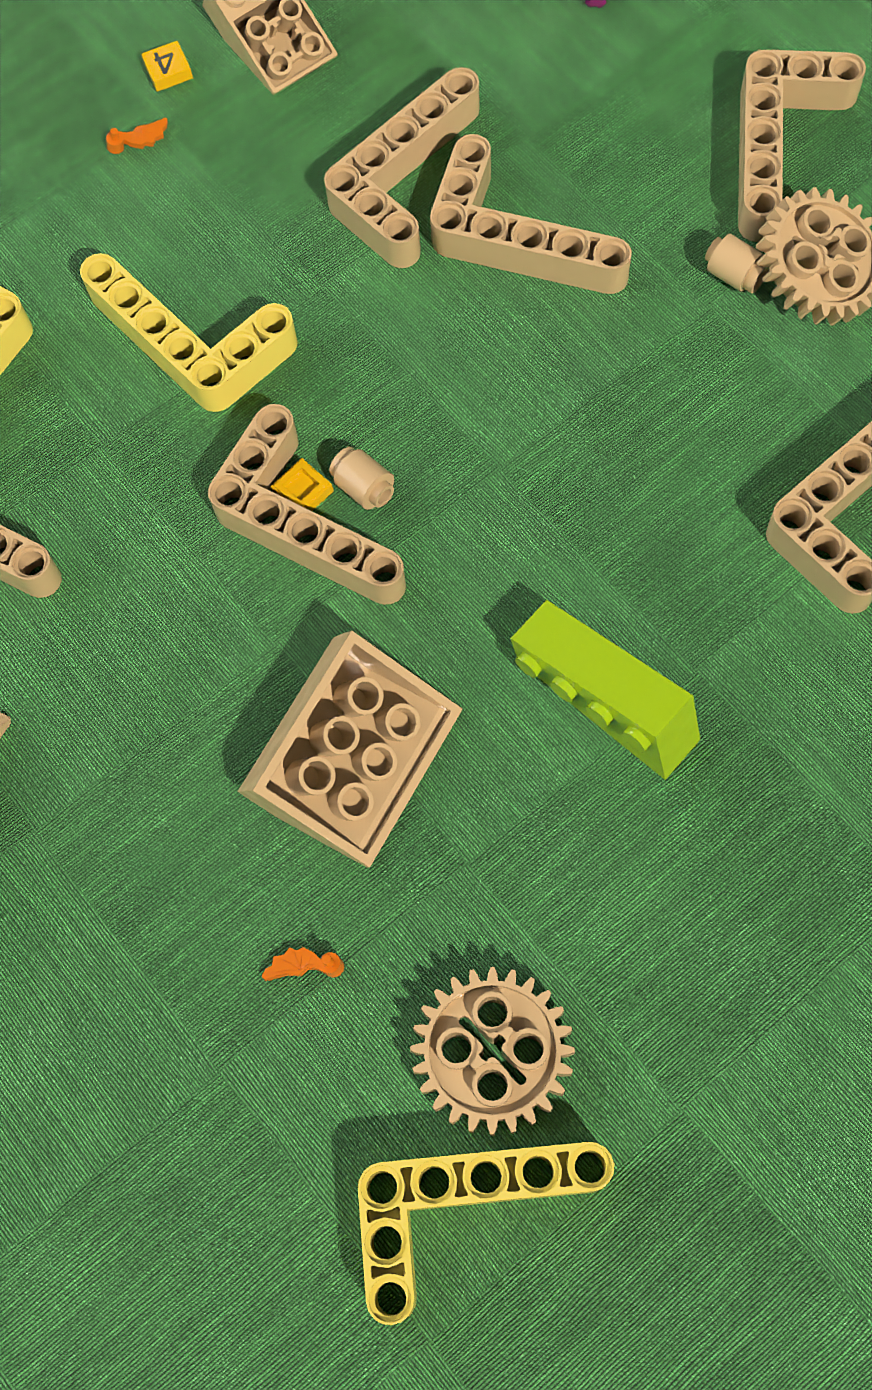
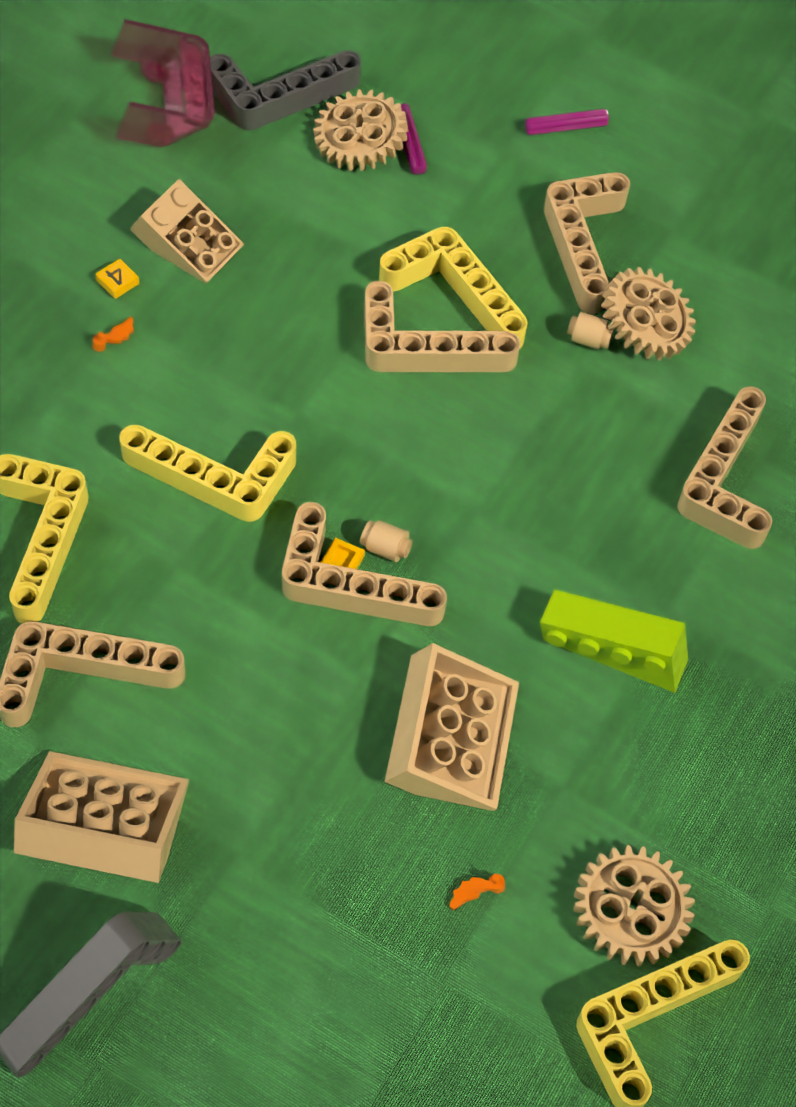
camera: 30 degrees left, 10 degrees down
tan beam [324,67,480,268] -> none
none -> light yellow beam [379,227,527,348]

